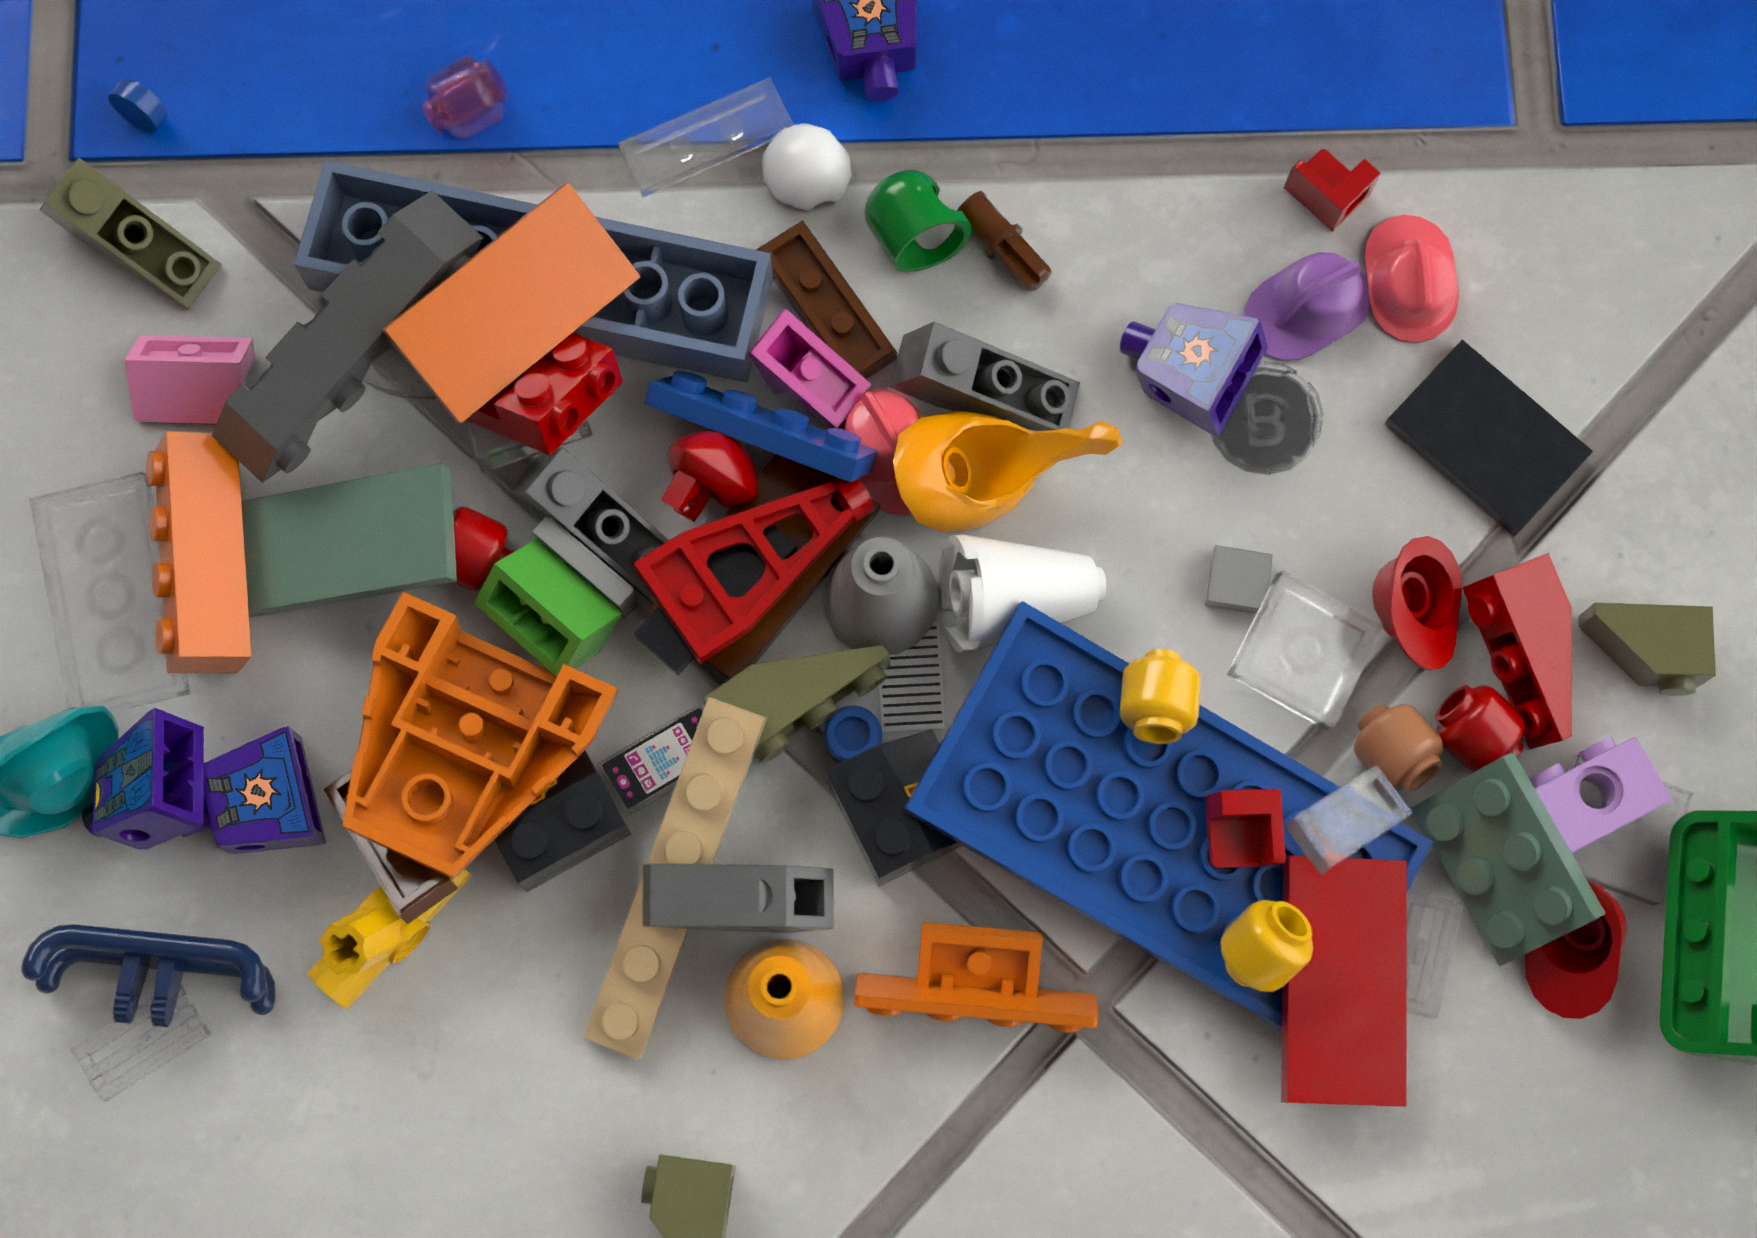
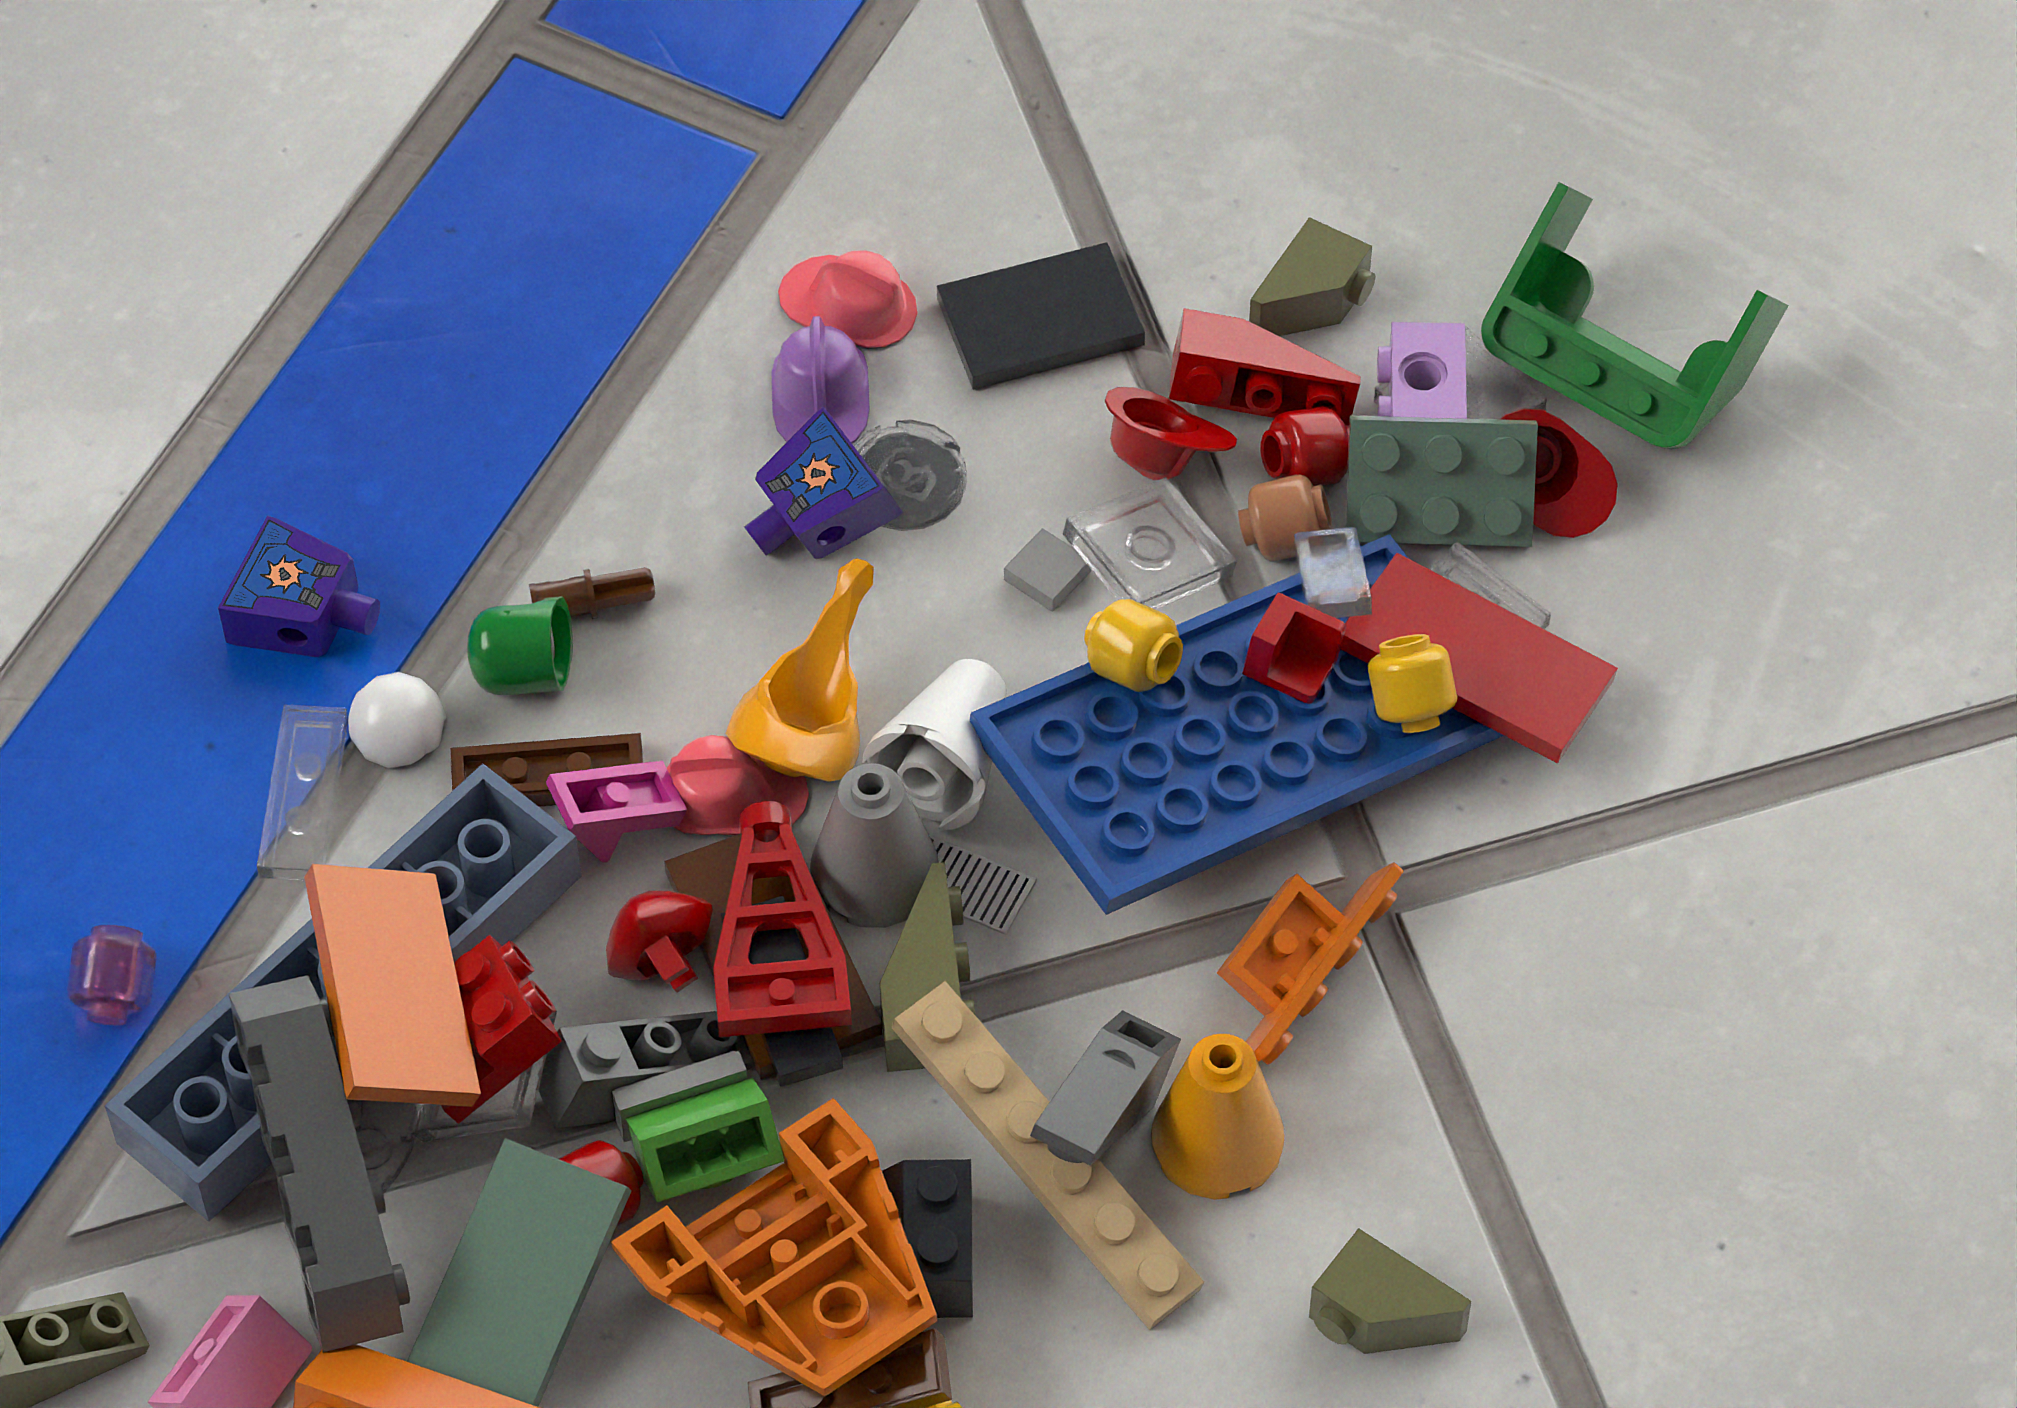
camera: 60 degrees left, 20 degrees down
tile [598,703,704,816] -> none
blue plate [645,371,878,482] -> none
blue tile [823,706,882,764] -> none
black slope [826,729,962,887] -> none
dark grey slope [889,321,1080,431] -> none
red panel [1284,149,1381,232] -> none

